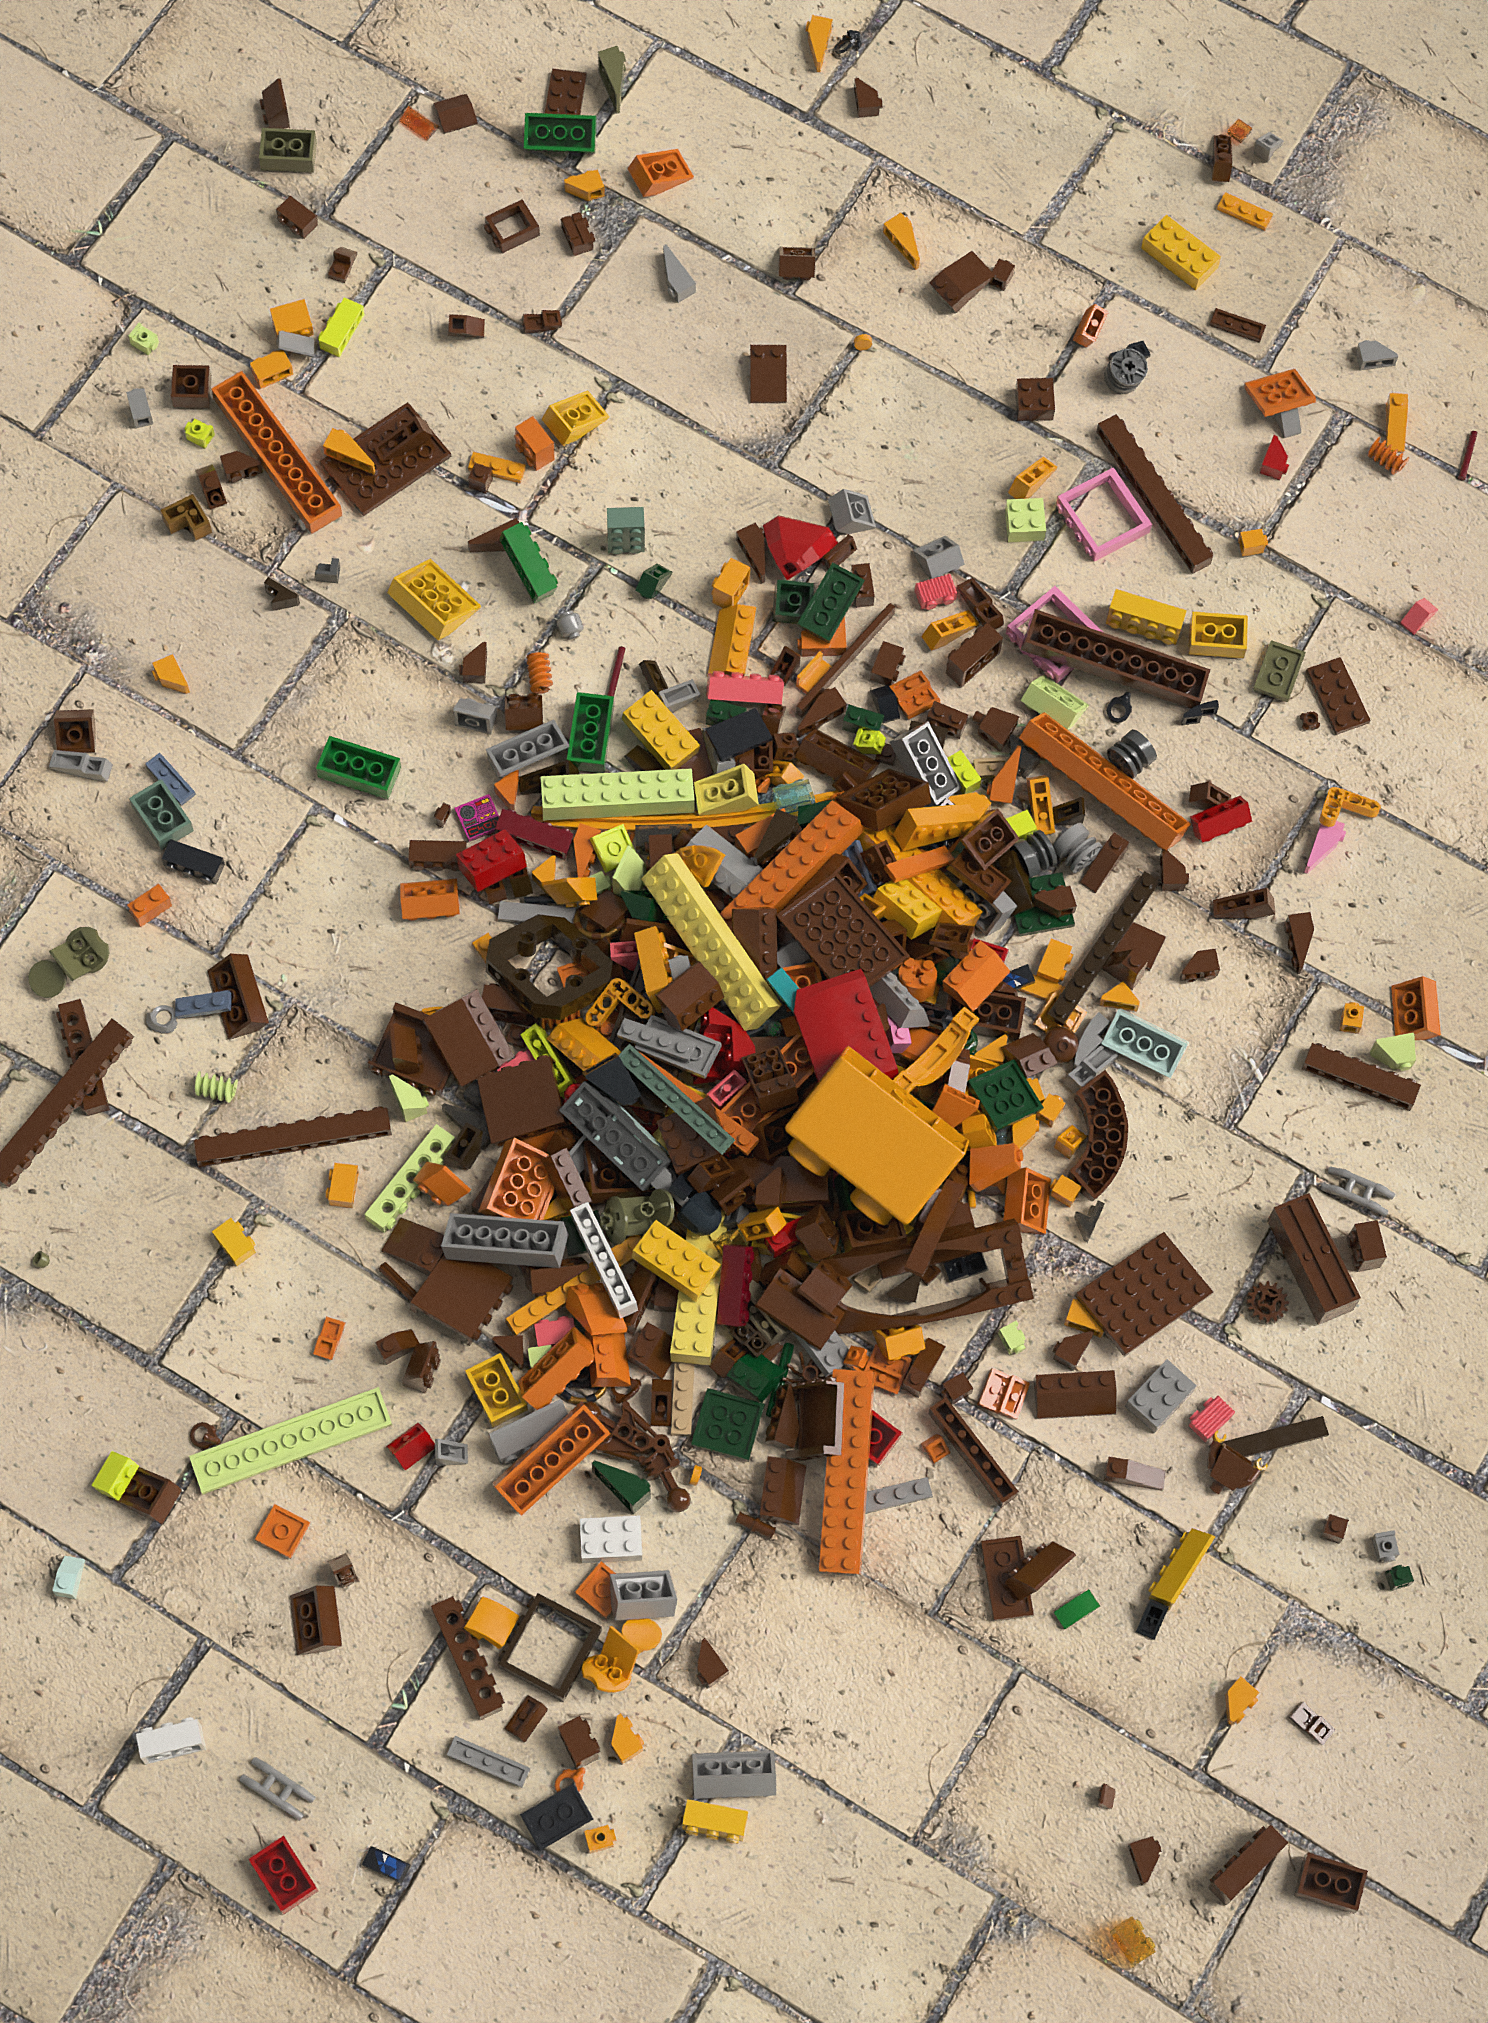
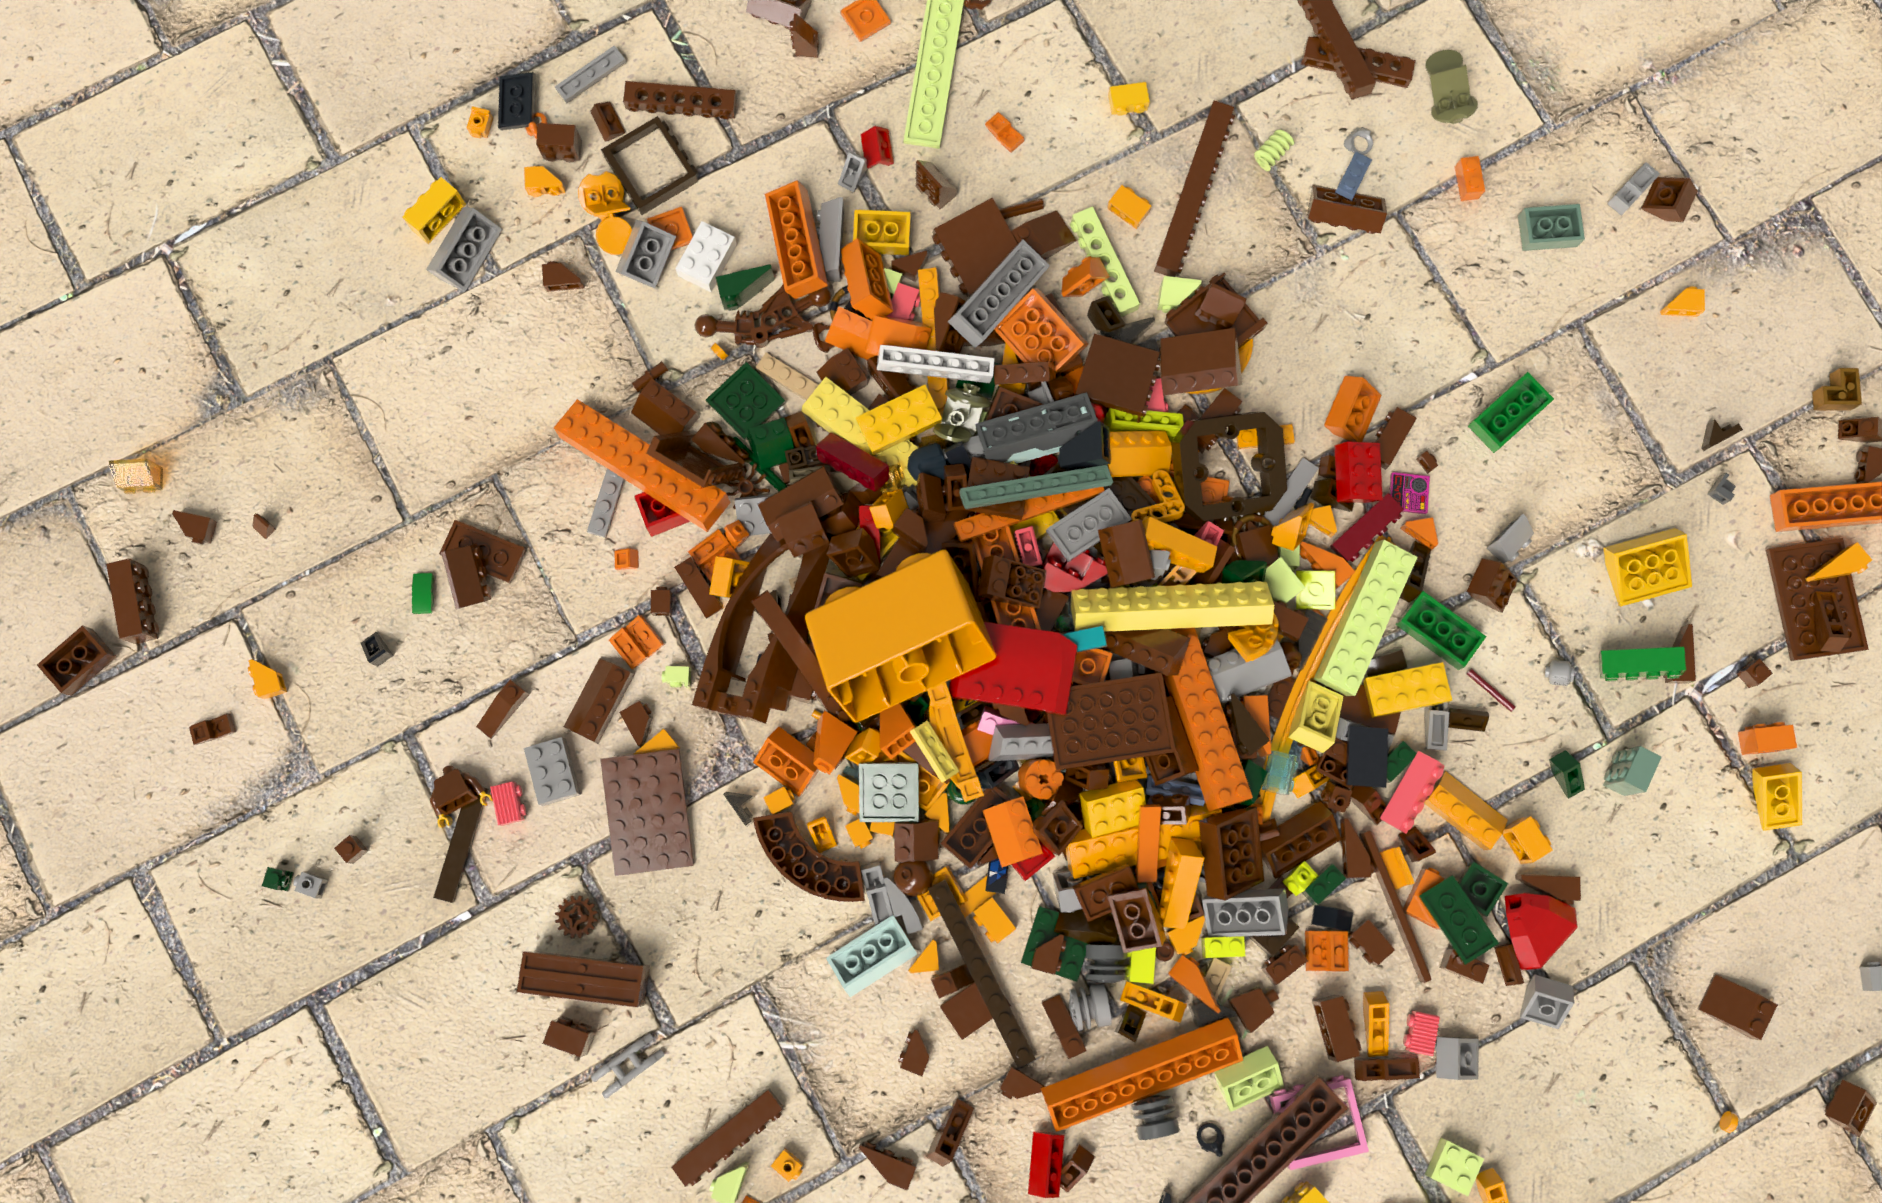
camera: 120 degrees right, 10 degrees up
sand blue plate [145,753,196,806] -> none
black brick [162,839,225,884] -> none
reddish brown slope [375,1329,420,1365] -> none
reddish brown slope [459,642,487,684] -> none
light orange slope [464,1596,520,1649] -> none
light orange plate [468,452,526,483] -> none
light grey slope [486,720,569,777] -> none
orange piece [526,652,553,694] -> none
light grey plate [617,1018,697,1062] -> none
reddish brown slope [651,1379,672,1426] -> none
reddish brown brick [928,1397,1019,1508] -> none
yellow slope [1148,1528,1215,1612] -> none
none -> light yellow plate [910,721,959,782]

